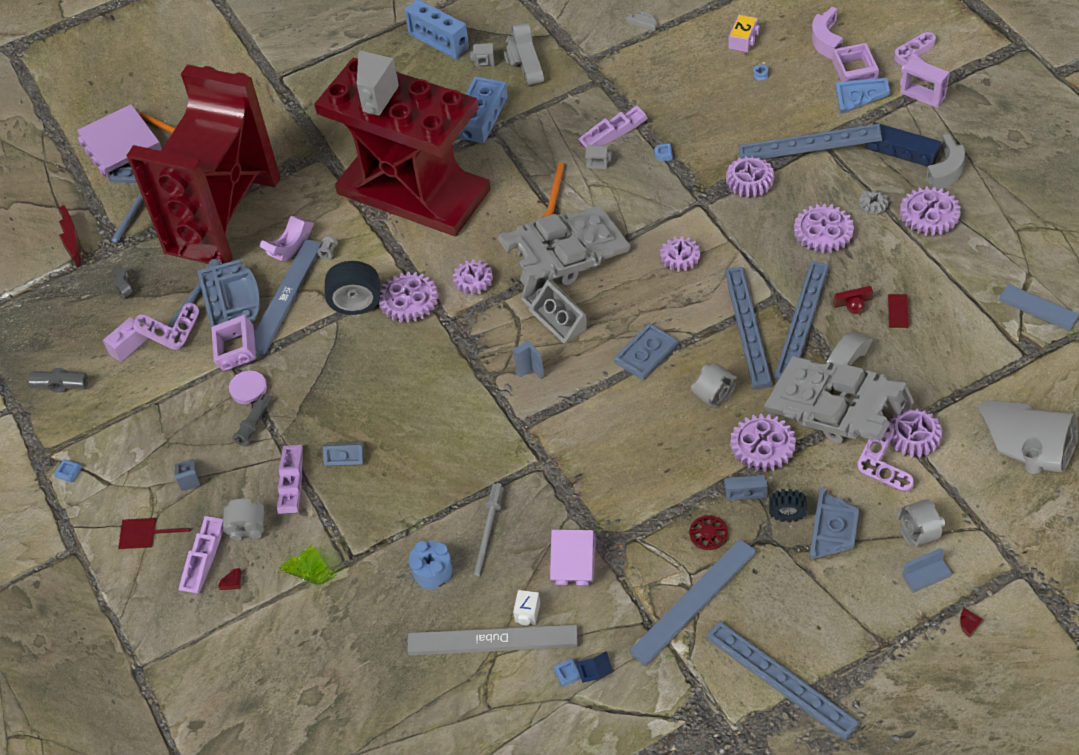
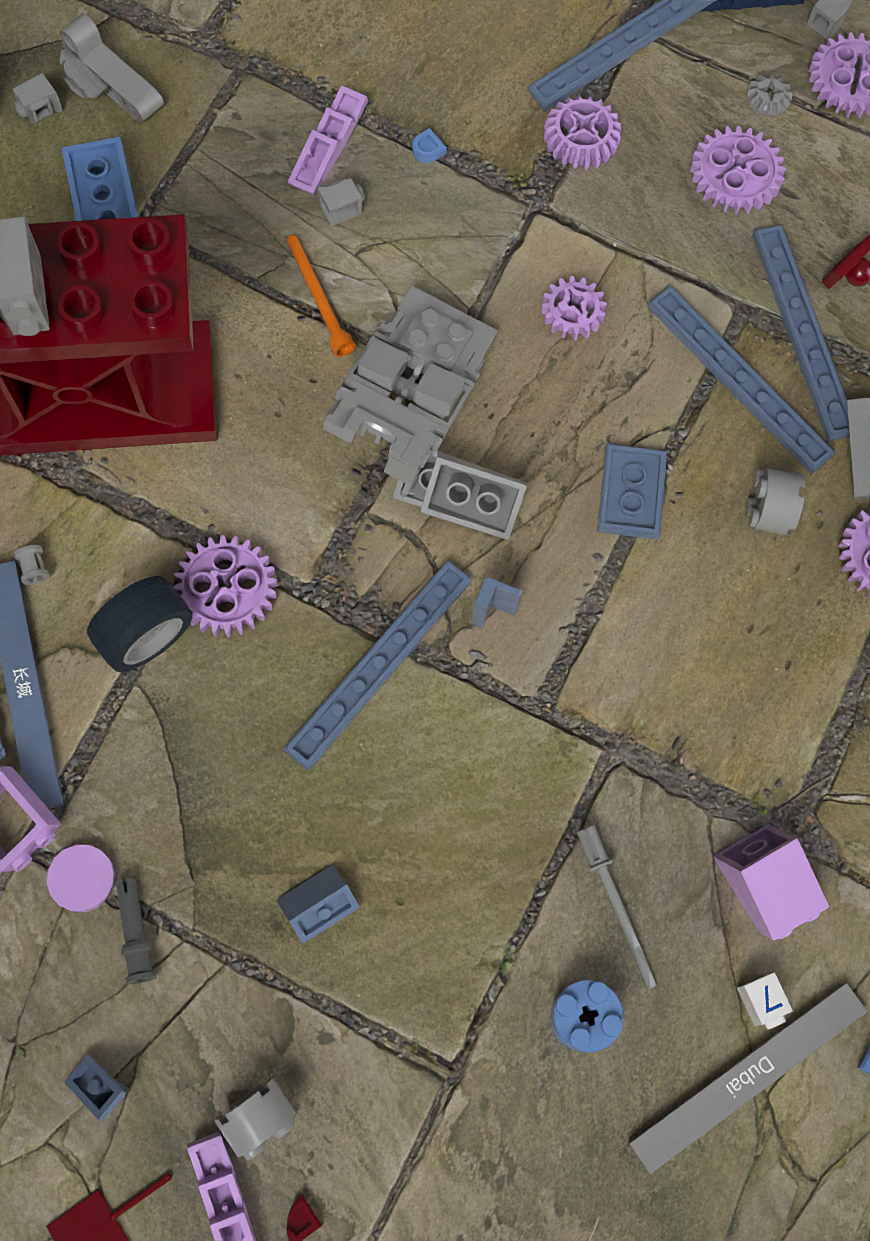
camera: 45 degrees left, 20 degrees up
lavender slope [277,445,303,514] -> none
clear neon green slope [279,545,337,585] -> none
lavender gear [453,259,493,295] -> none
none -> sand blue tile [283,560,472,772]

